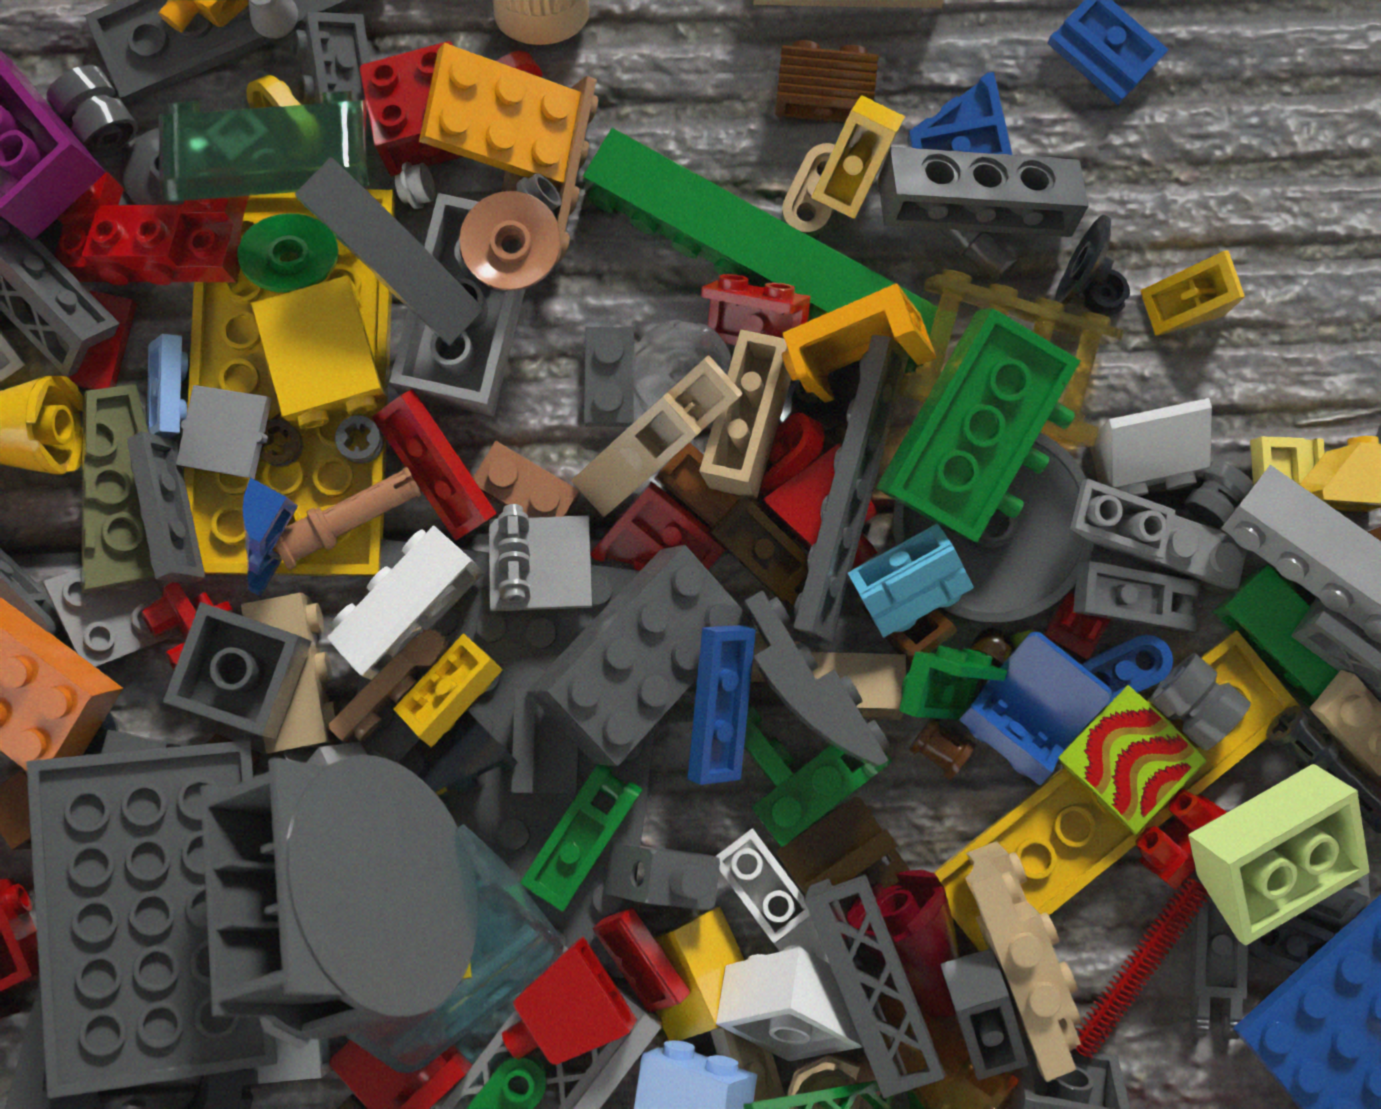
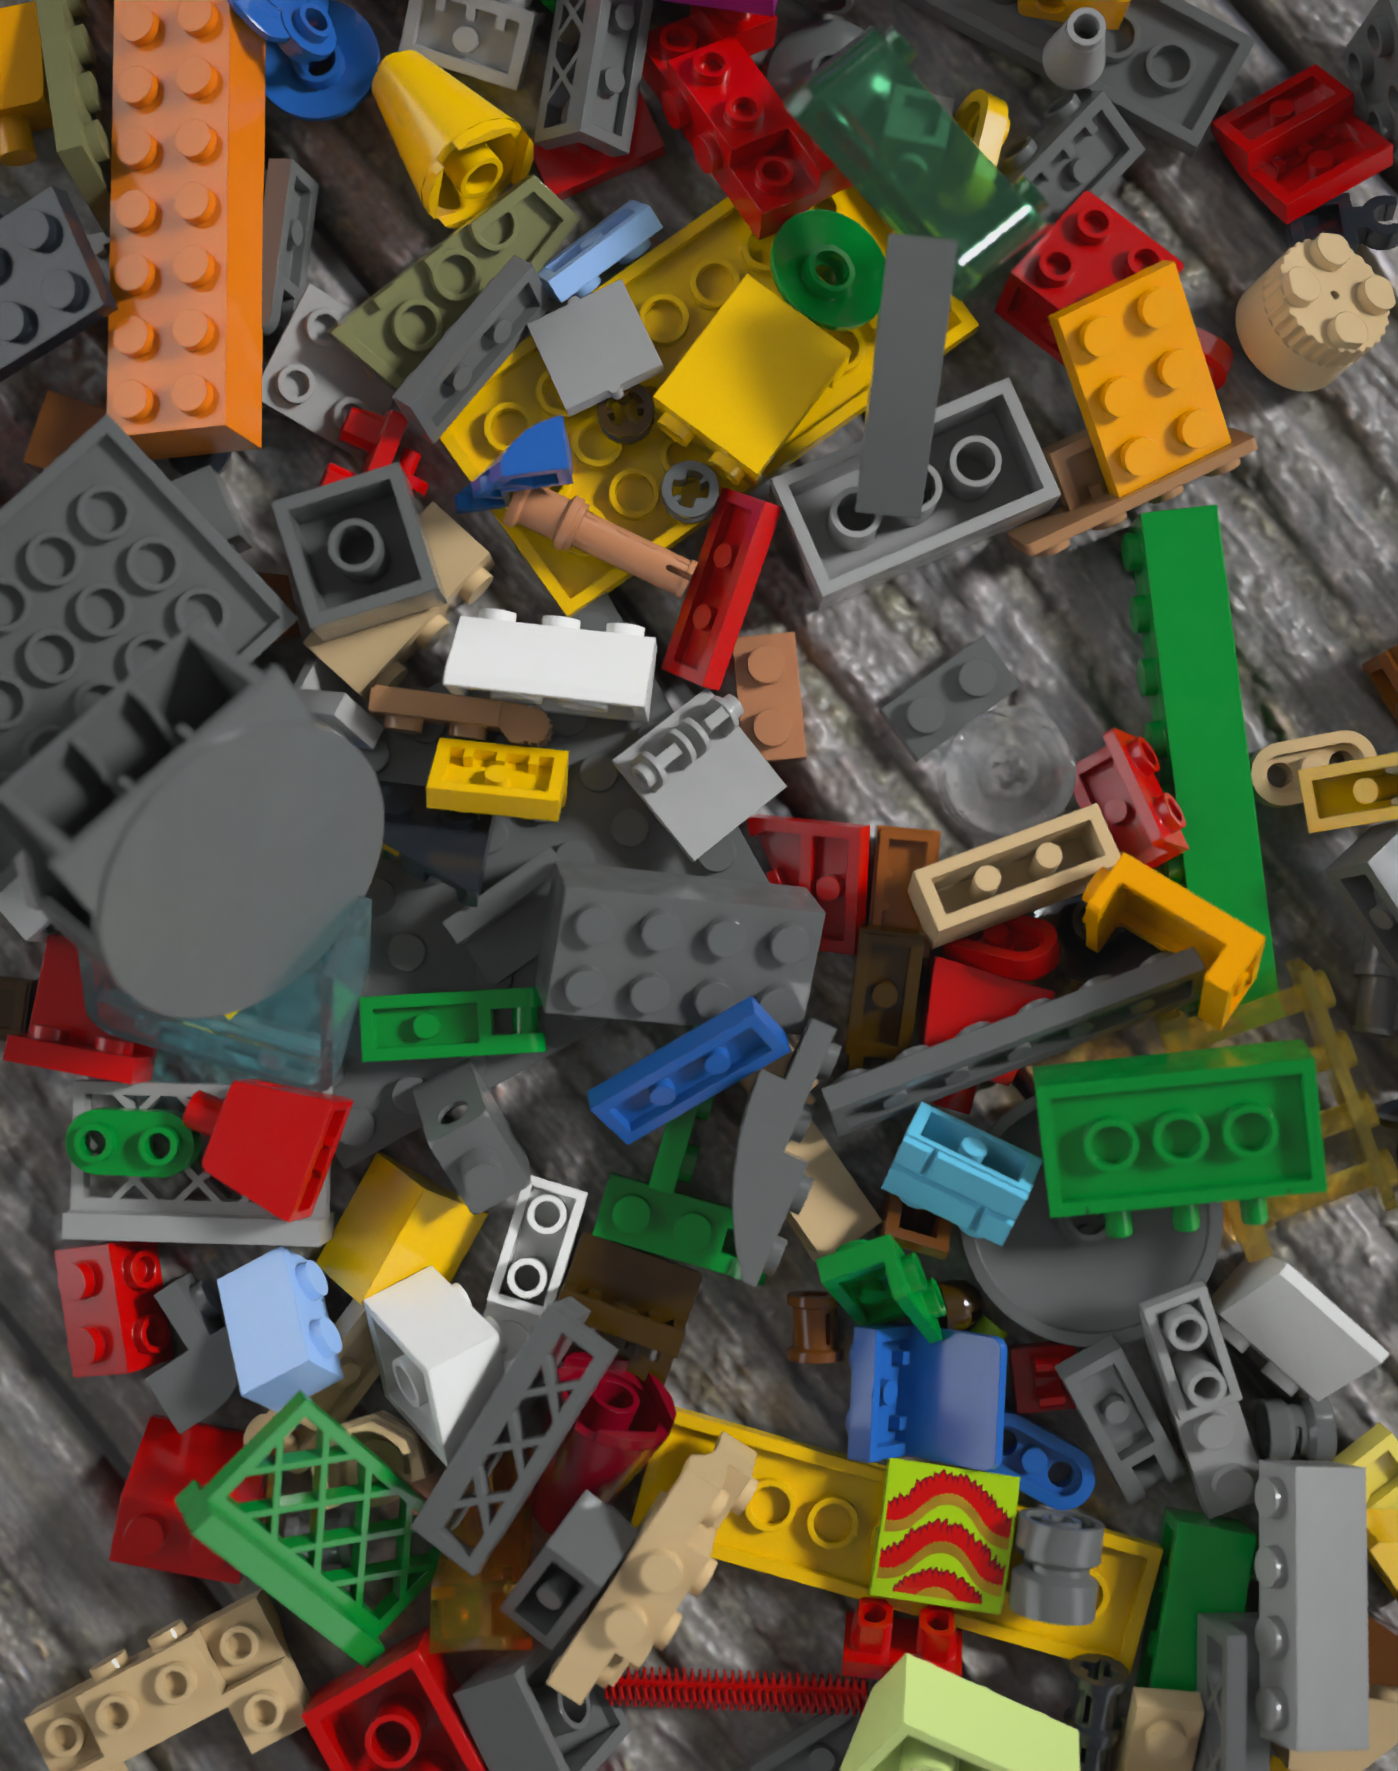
camera: 55 degrees right, 5 degrees up
white plate [395,162,436,209] -> none
nougat dish [459,191,561,291] -> none
dark grey plate [516,173,562,216] -> none
tan slope [571,355,743,517] -> none
red plate [592,907,690,1013] -> none

